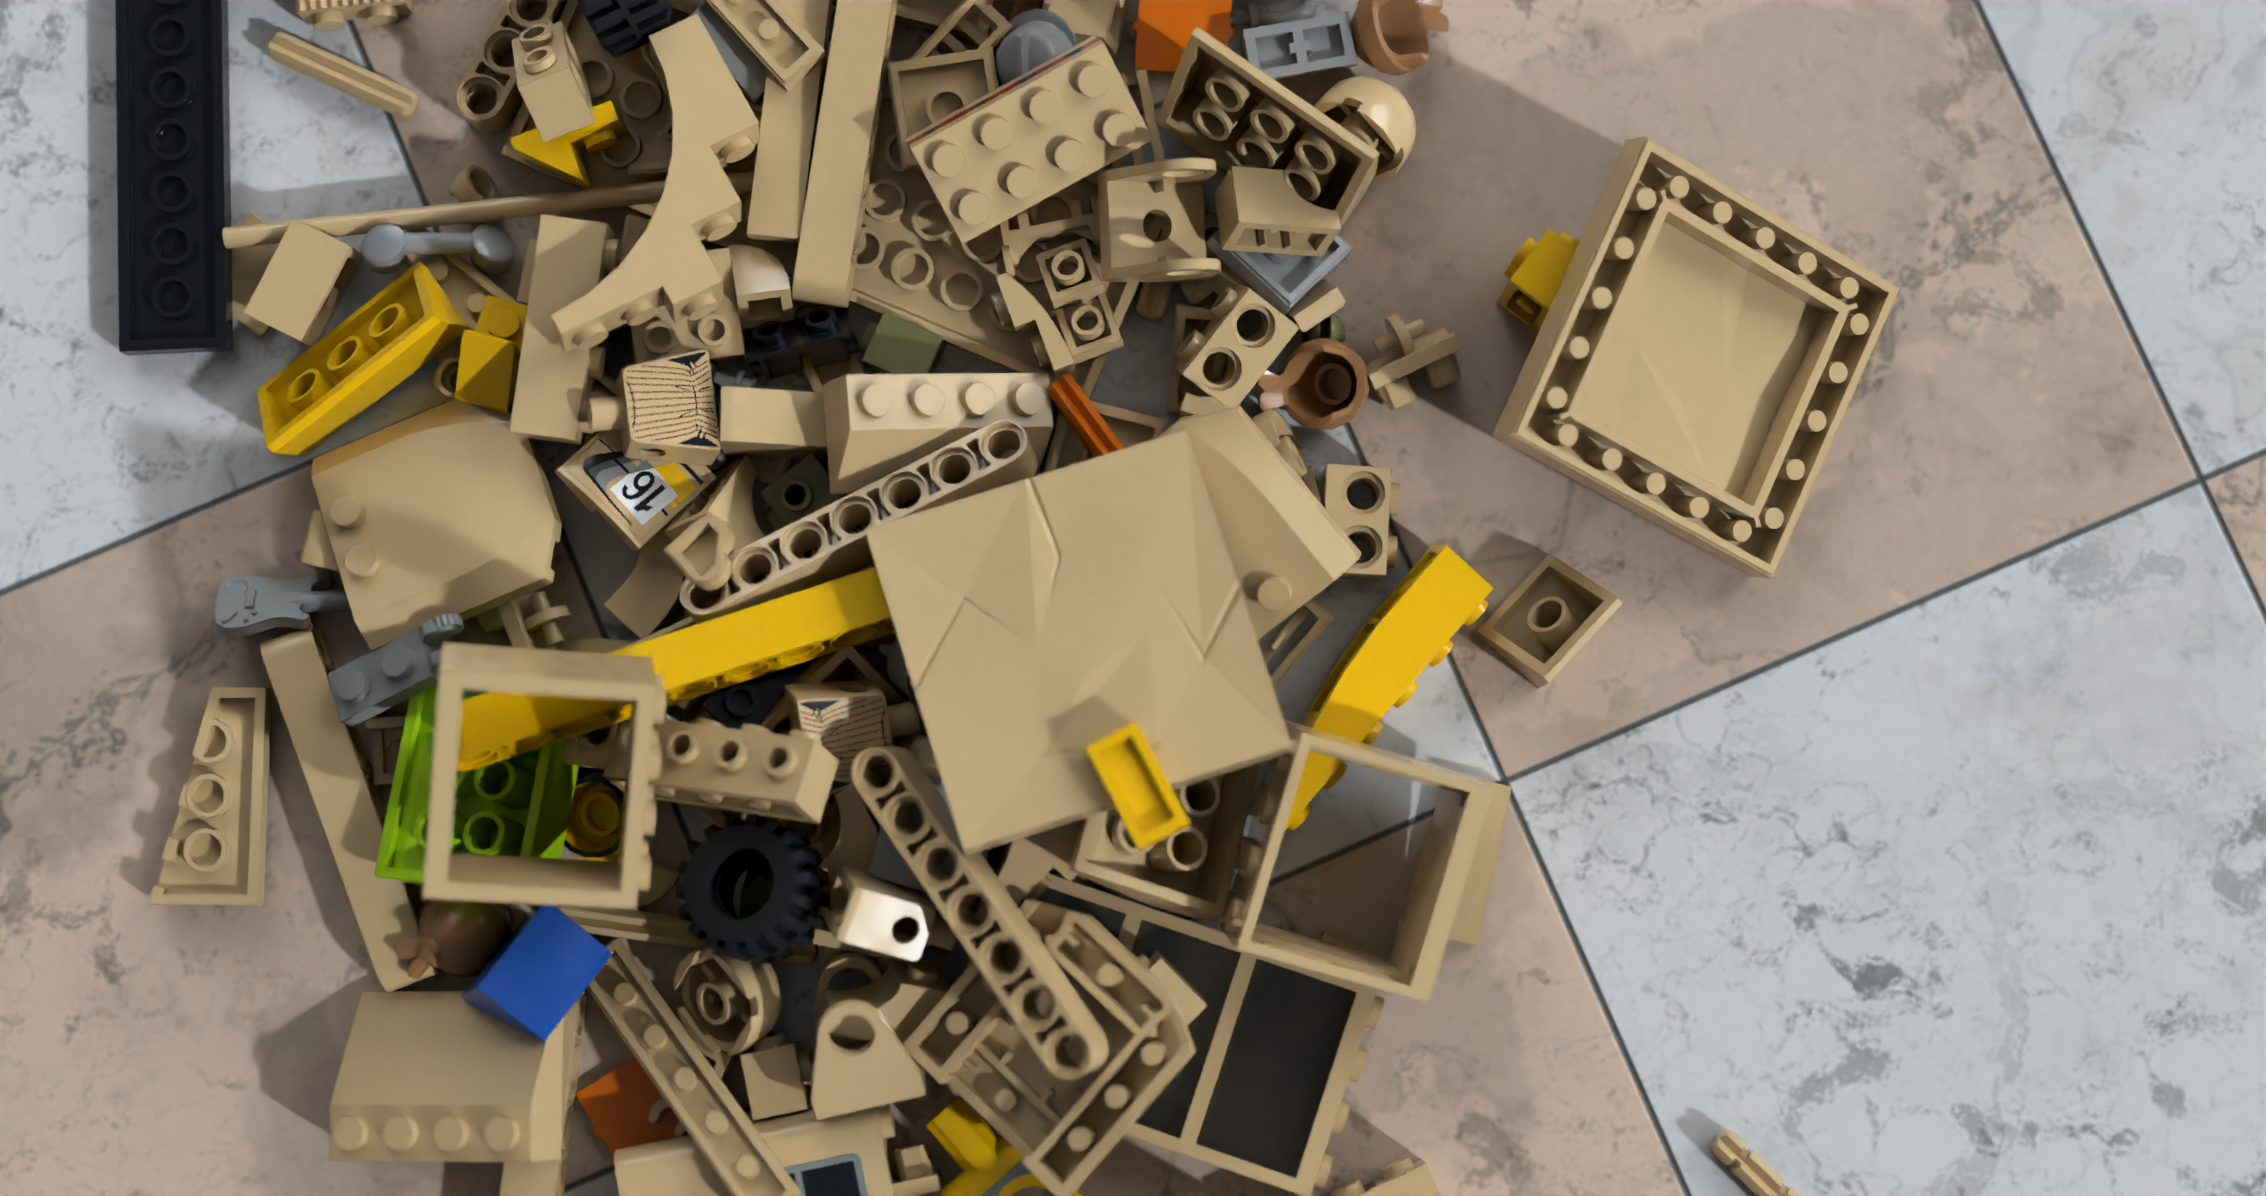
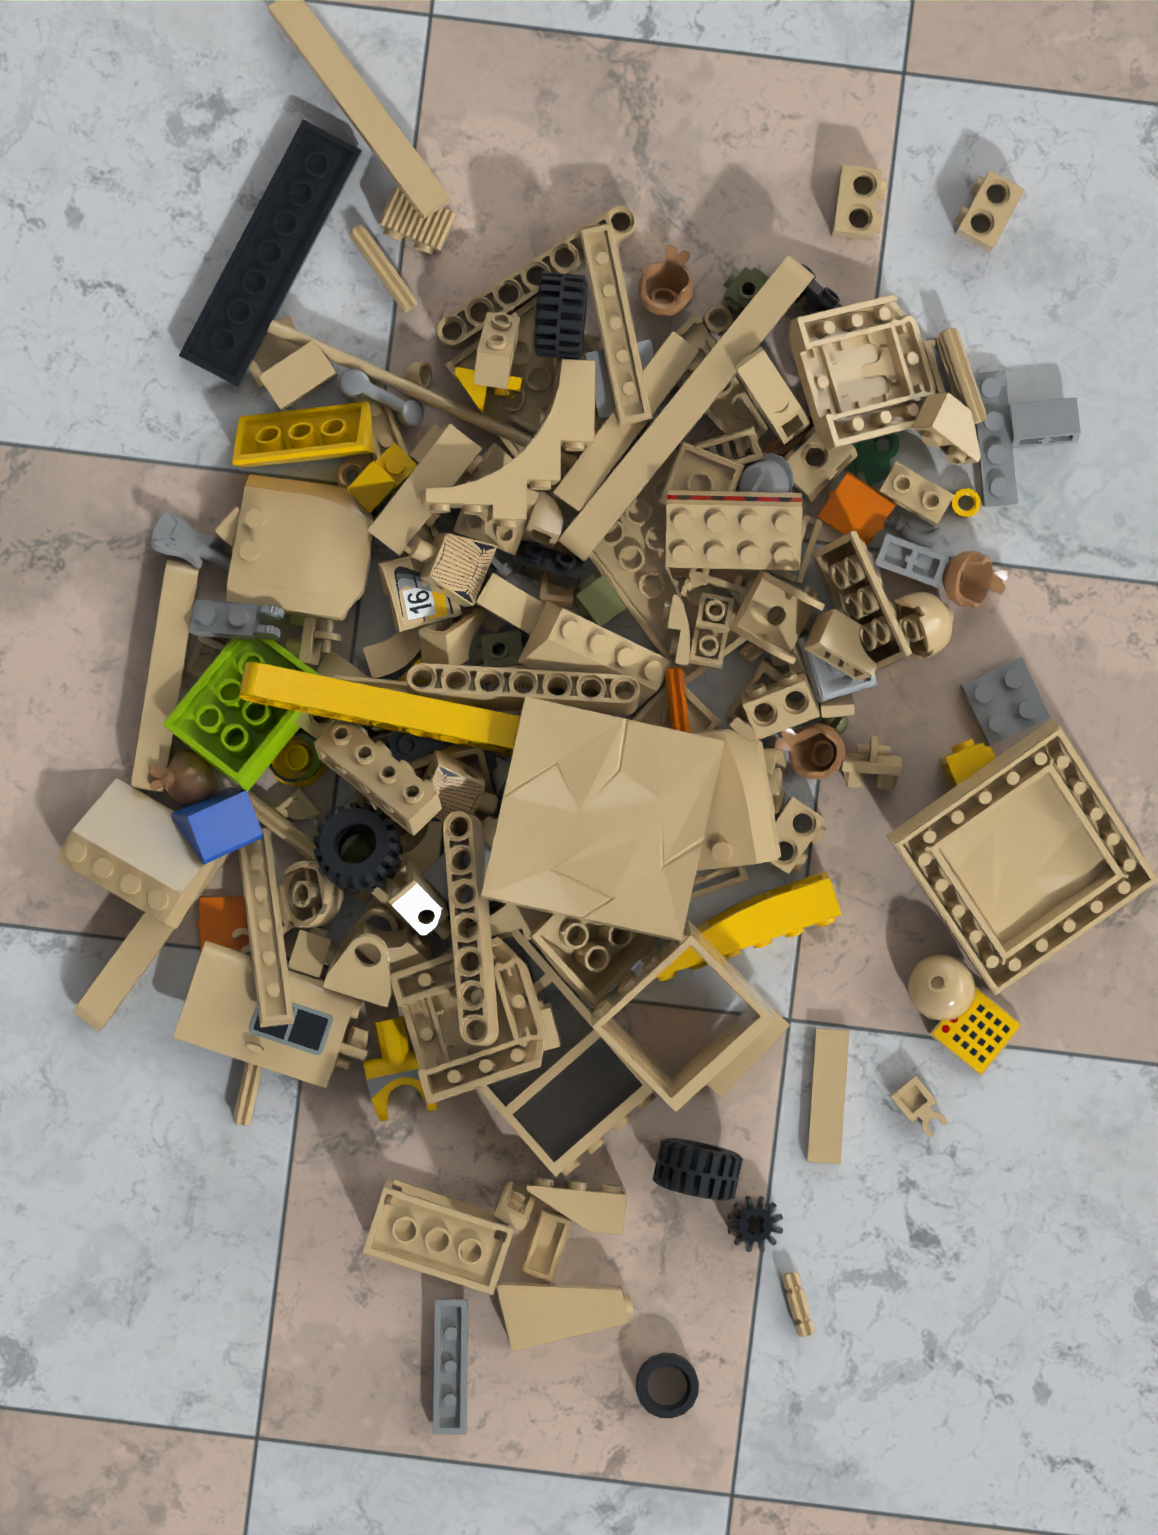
camera: 25 degrees right, 5 degrees up
tan wing [148,687,272,906] -> none
tan window [423,642,666,909] -> none
tan tile [664,515,735,591] -> none
yellow tile [1085,721,1190,852] -> none
tan slope [1478,554,1623,688] -> none
none -> black tyre [652,1138,743,1201]
none -> black gear [727,1195,783,1252]
none -> tan tile [807,1028,849,1164]
none -> tan plate [890,1075,947,1137]
none -> tan cylinder [908,953,975,1021]
none -> yellow tile [929,986,1023,1076]
none -> light grey plate [960,657,1050,746]

